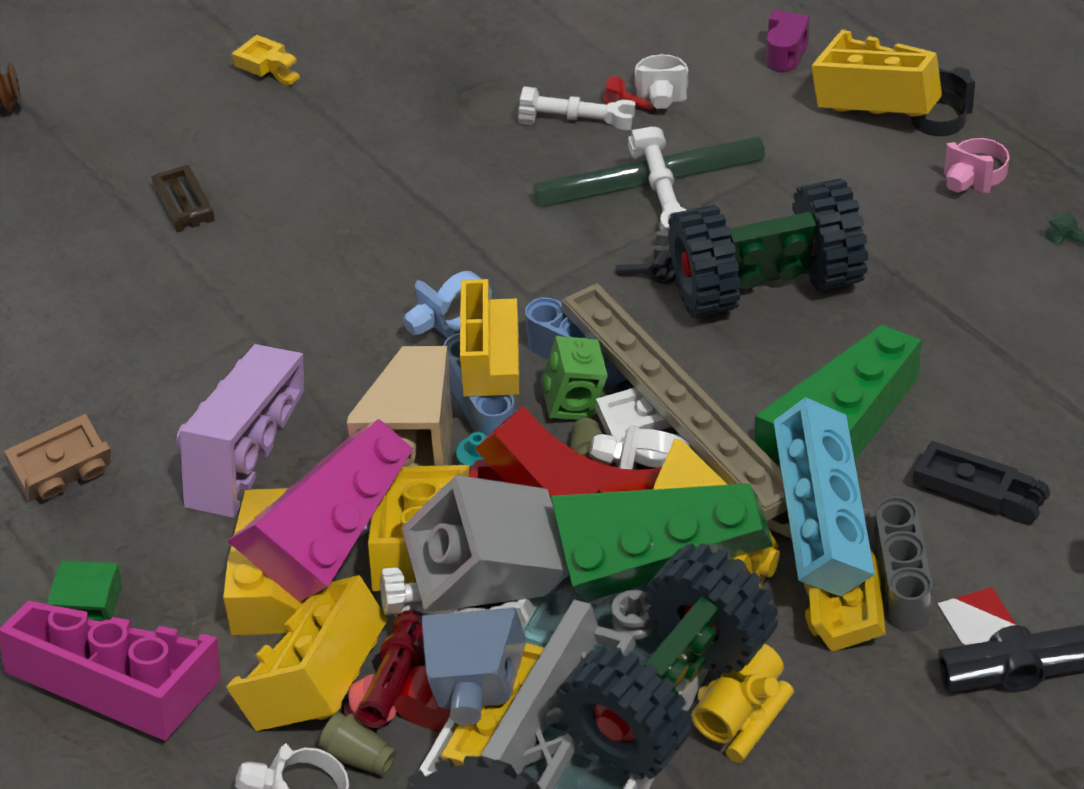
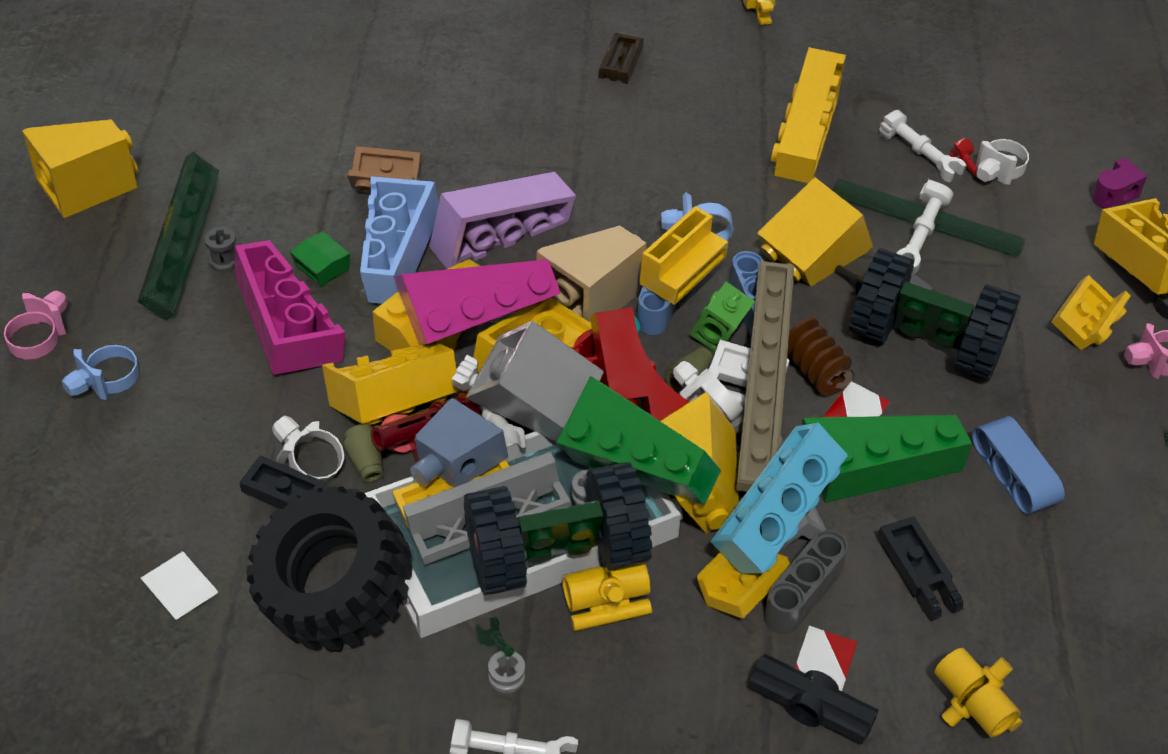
camera: 35 degrees right, 5 degrees up
none -> light blue wedge [360,176,439,304]
none -> yellow slope [757,177,873,287]
none -> yellow wedge [771,47,846,183]
none -> reddish brown piece [787,317,854,396]
none -> white sticker [823,382,891,417]
none -> medium blue beam [972,416,1065,514]
none -> yellow bracket [1051,275,1131,350]

